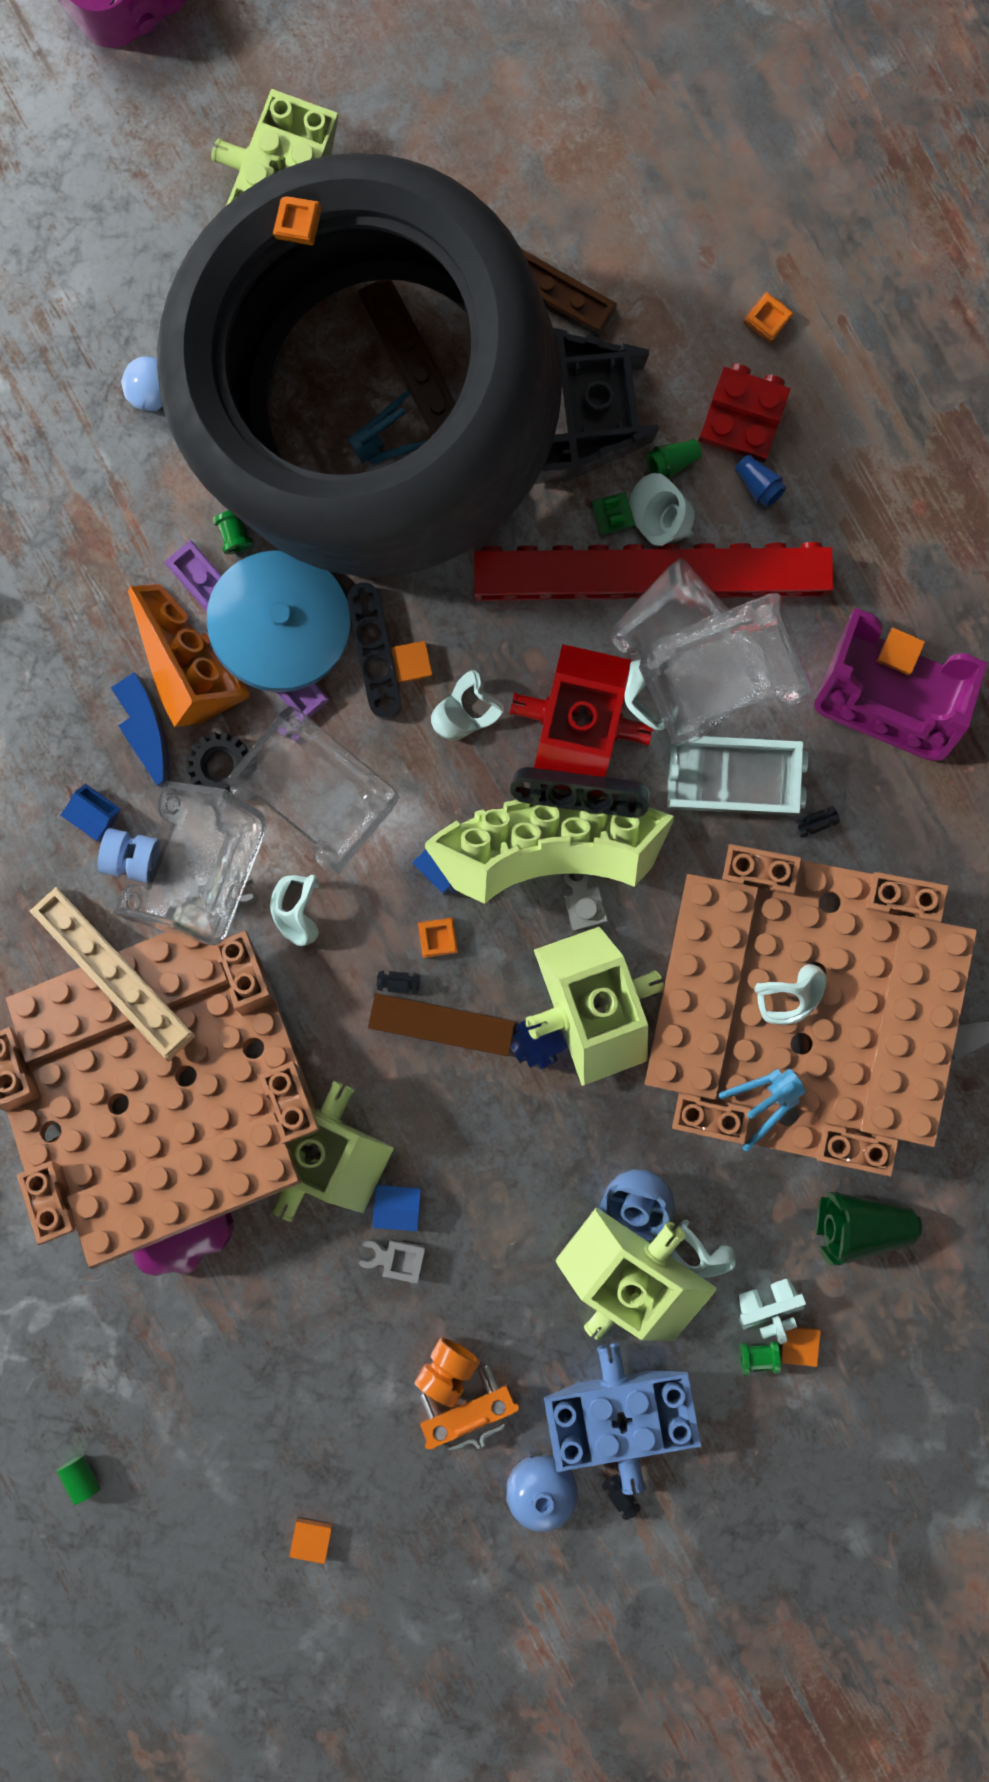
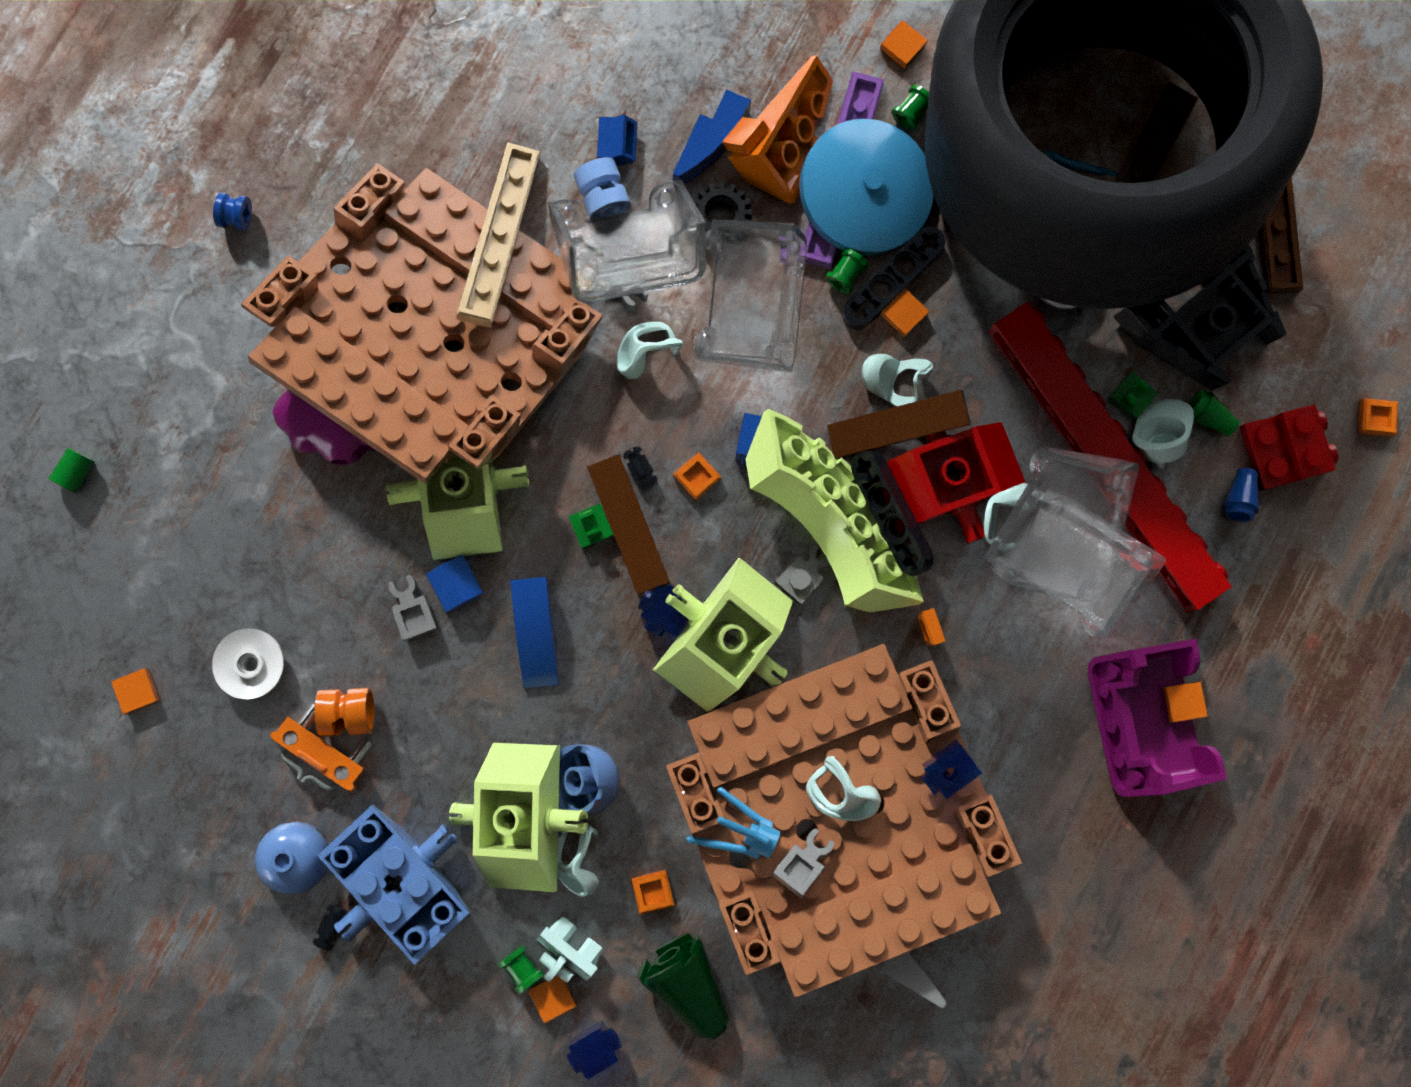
camera: 50 degrees right, 5 degrees down
clear door [667,735,808,816] -> none
black piece [795,806,840,838] -> none
none -> white dish [212,628,284,700]
none -> blue slope [510,577,559,689]
none -> clear blue brick [567,1020,622,1080]
none -> green tile [568,503,614,550]
none -> orange tile [631,869,674,915]
none -> orange tile [722,117,769,154]
none -> light grey plate [772,829,834,899]
none -> green bush [825,249,869,294]
none -> reddish brown tile [827,390,971,459]
none -> orange tile [880,20,928,69]
none -> orange tile [916,608,946,647]
none -> clear blue brick [921,739,982,800]

